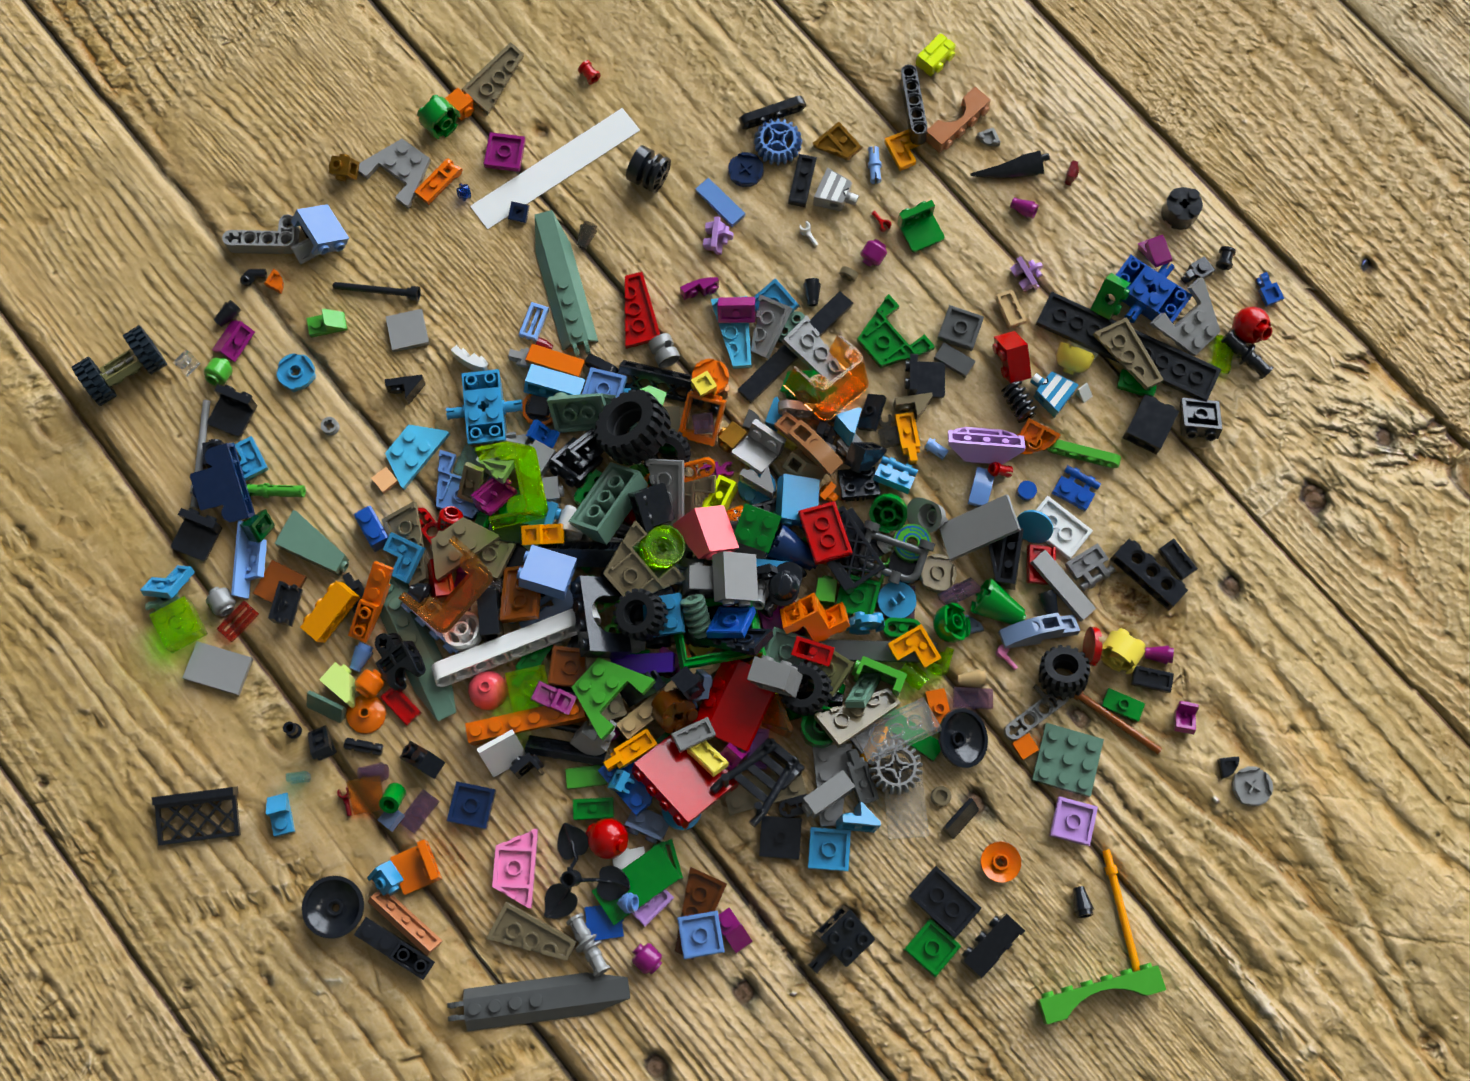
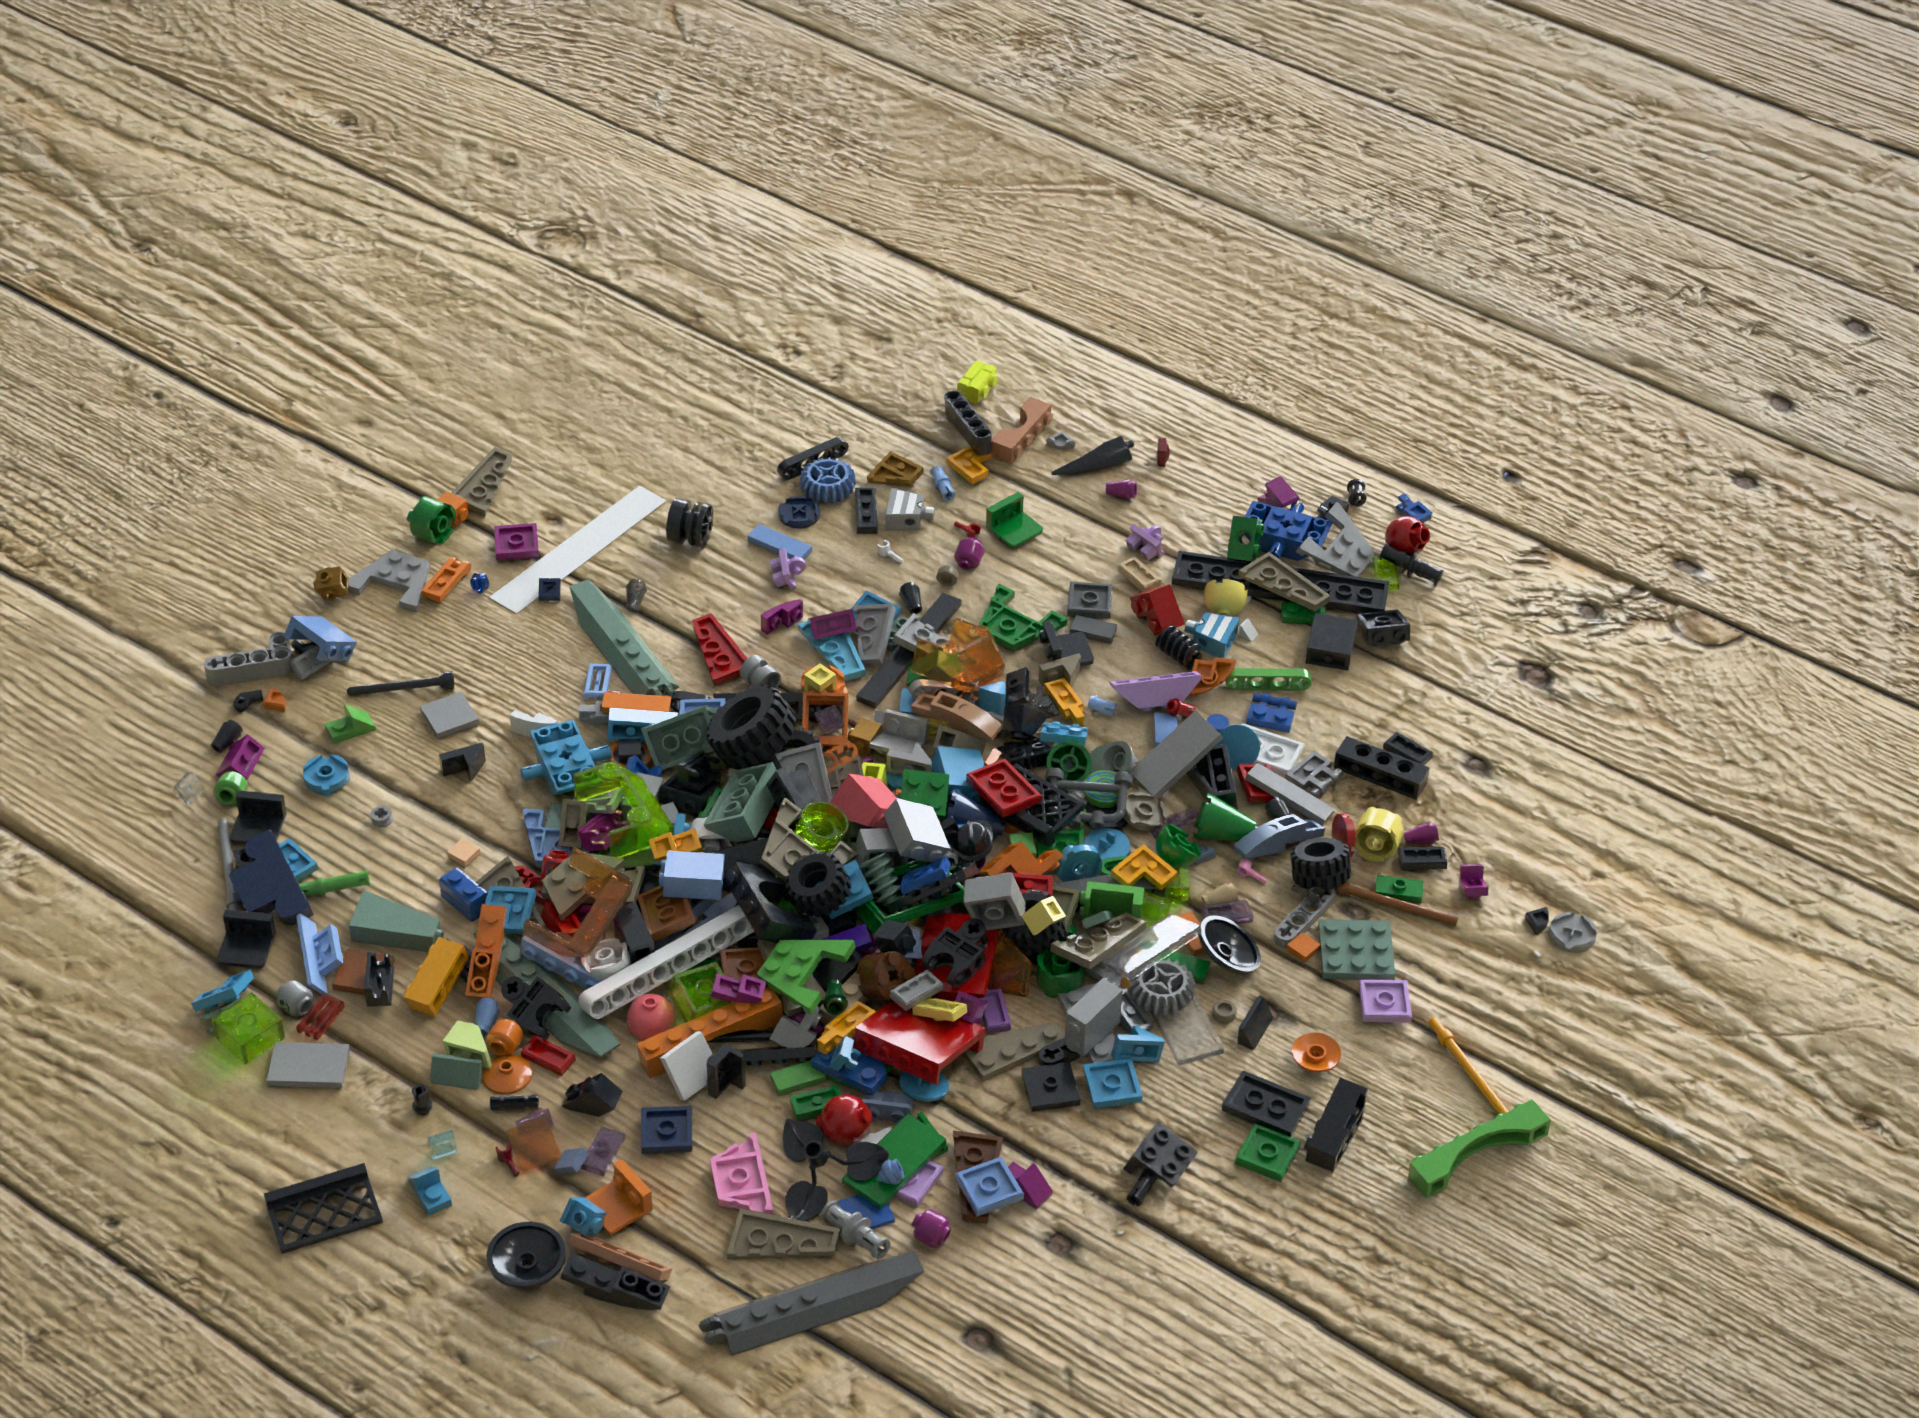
camera: 15 degrees left, 30 degrees down
black plate [72,325,167,406] -> none
dark green slope [239,509,275,543] -> none
black slope [308,725,337,761] -> none
green brick [379,783,406,813] -> none
medium azure wing [385,425,450,490] -> none
red bush [578,60,601,85] -> none
black hand [710,737,805,827] -> none
black cone [1073,886,1094,918] -> none
black brick [1161,187,1203,230] -> none
none -> dark green cone [823,980,848,1015]
none -> black piece [922,919,988,988]
none -> light yellow panel [1021,896,1066,935]

